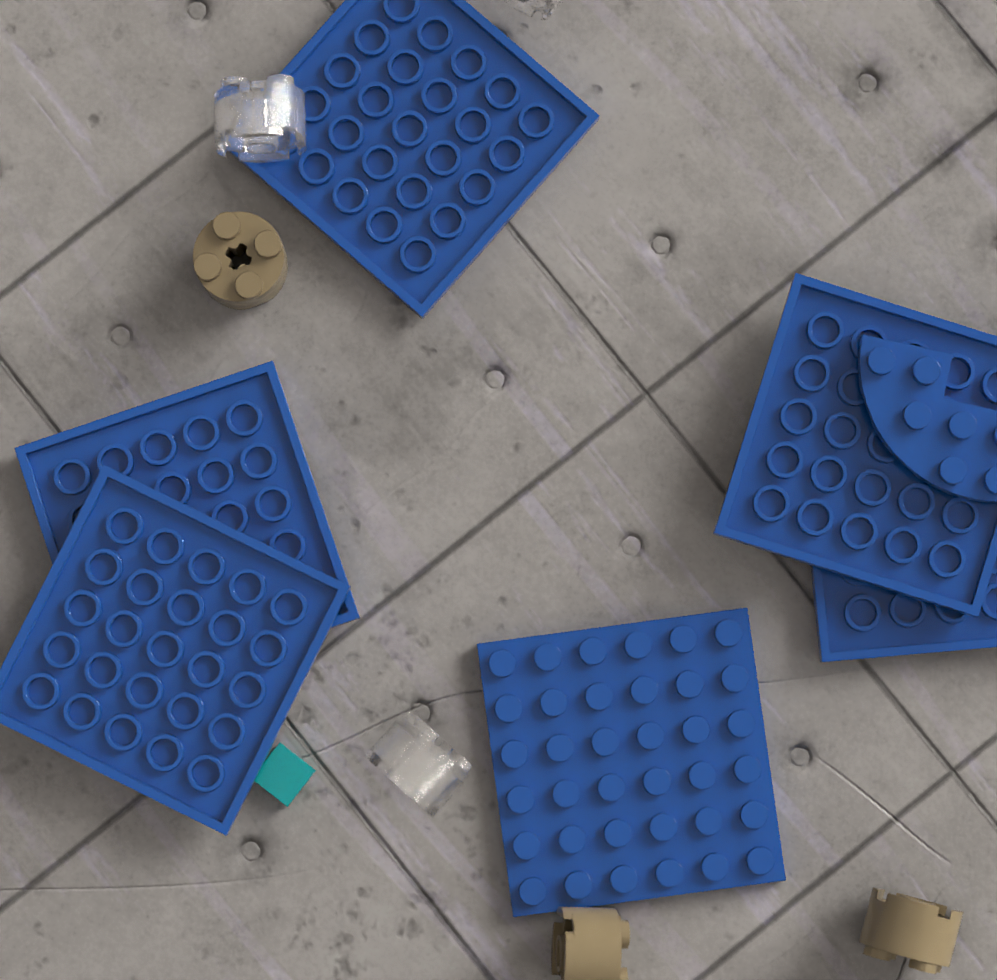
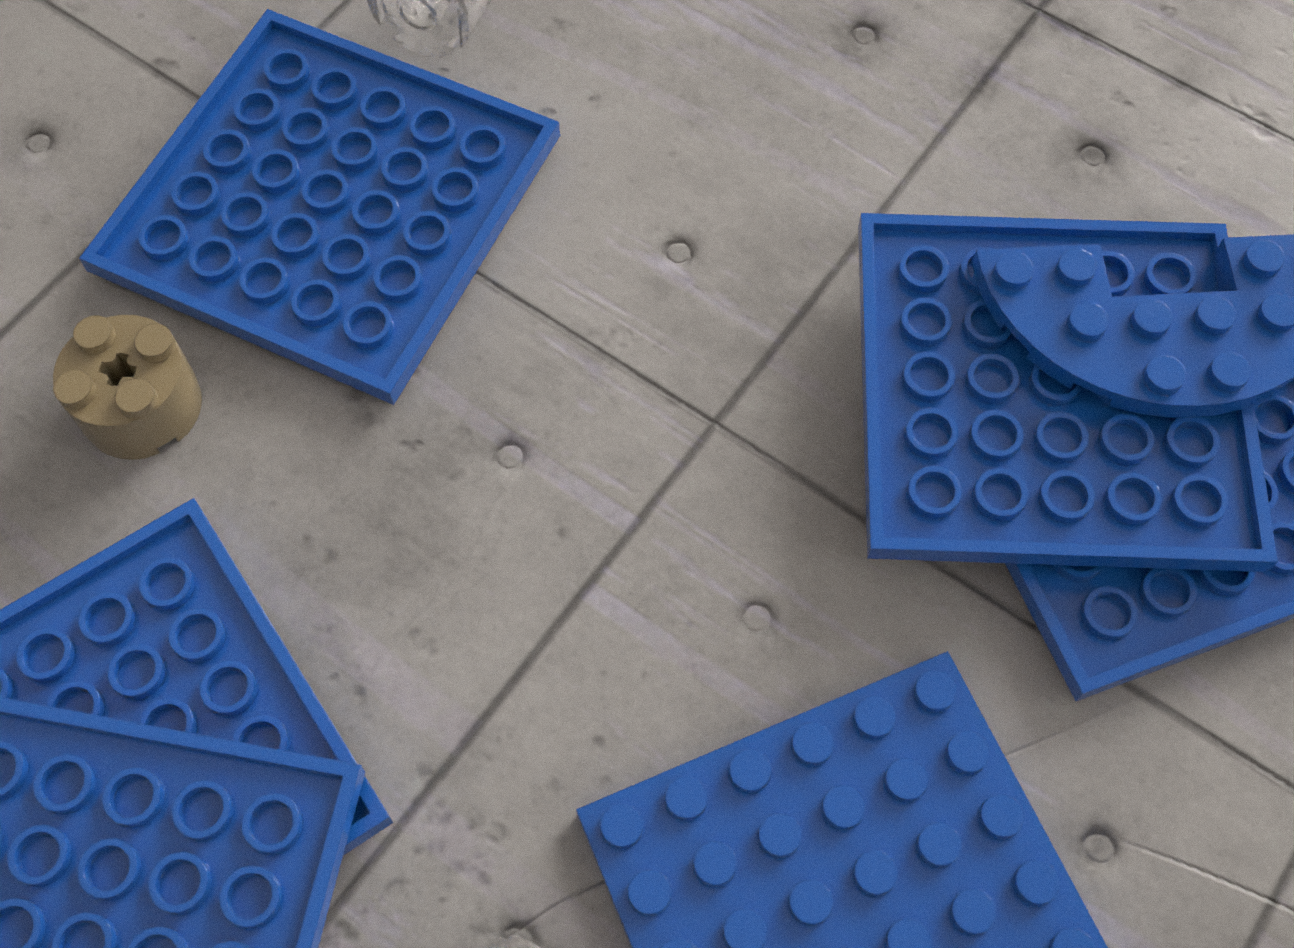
camera: 15 degrees left, 20 degrees down
clear brick [214,74,307,163] -> none

